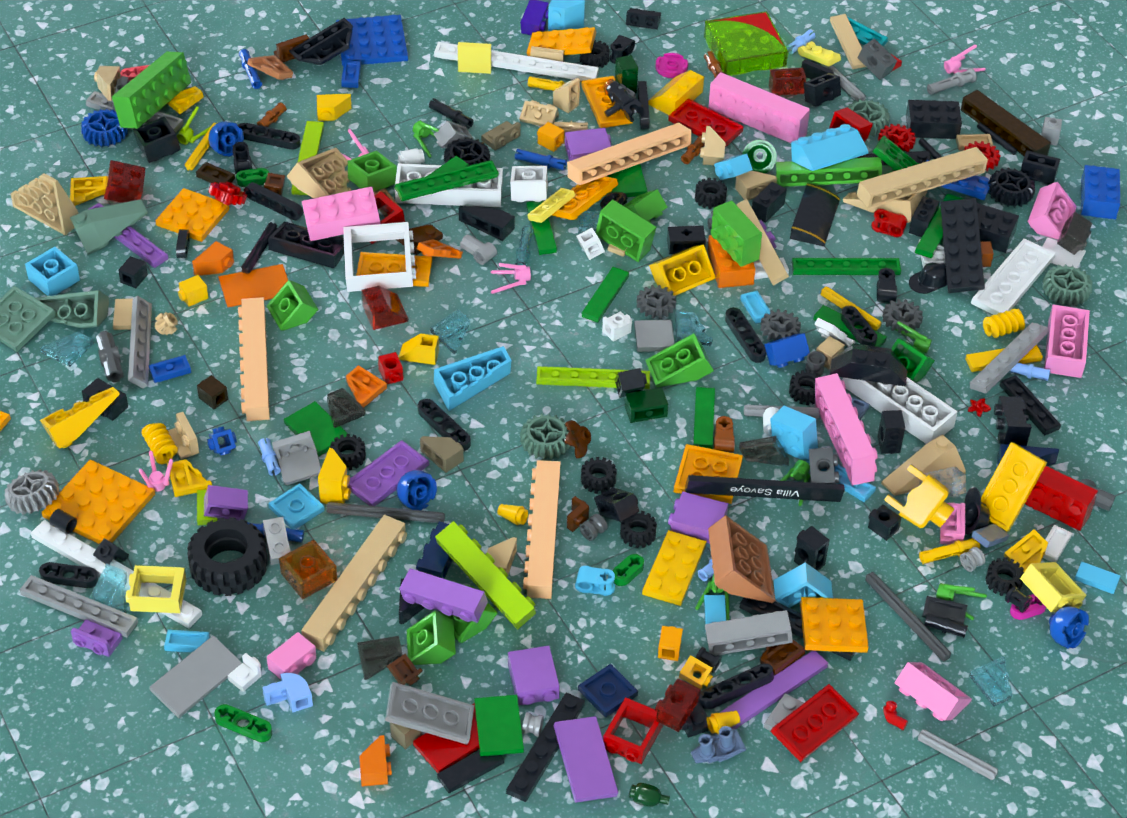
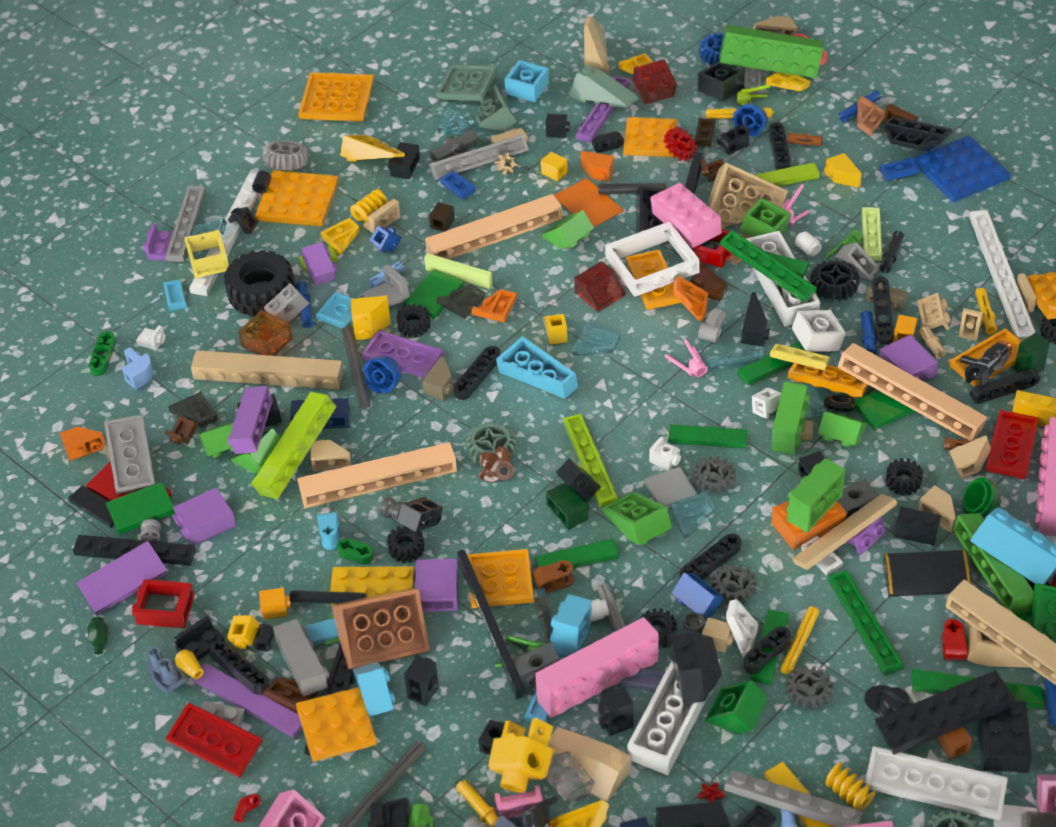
camera: 75 degrees right, 0 degrees up
black beam [39,562,99,588] -> none
bright pink plant [139,451,173,492] -> none
light grey tile [150,635,242,718] -> none
green beam [236,168,269,187] -> none
bright pink brick [267,632,317,679] -> none
red brick [378,352,403,384] -> none
light yellow tile [457,42,491,74] -> none
yellow cone [497,504,528,525] -> none
reddish brown bracket [567,496,589,532] -> none
dark blue plate [578,664,638,718] -> none
black tyre [581,457,617,494] -> none
yellow slope [649,244,716,295] -> none
clear red brick [655,678,701,732] -> none
medium azure brick [714,154,753,180] -> none
medium azure tile [740,290,770,324] -> none
black piece [877,268,897,302] -> none
bright green plant [895,321,932,353] -> none
black brick [909,196,940,237] -> none
none -> black axle [290,590,367,604]
none -> yellowish green tile [424,253,492,289]
none -> yellowish green tile [861,207,882,261]
none -> black beam [872,276,894,345]

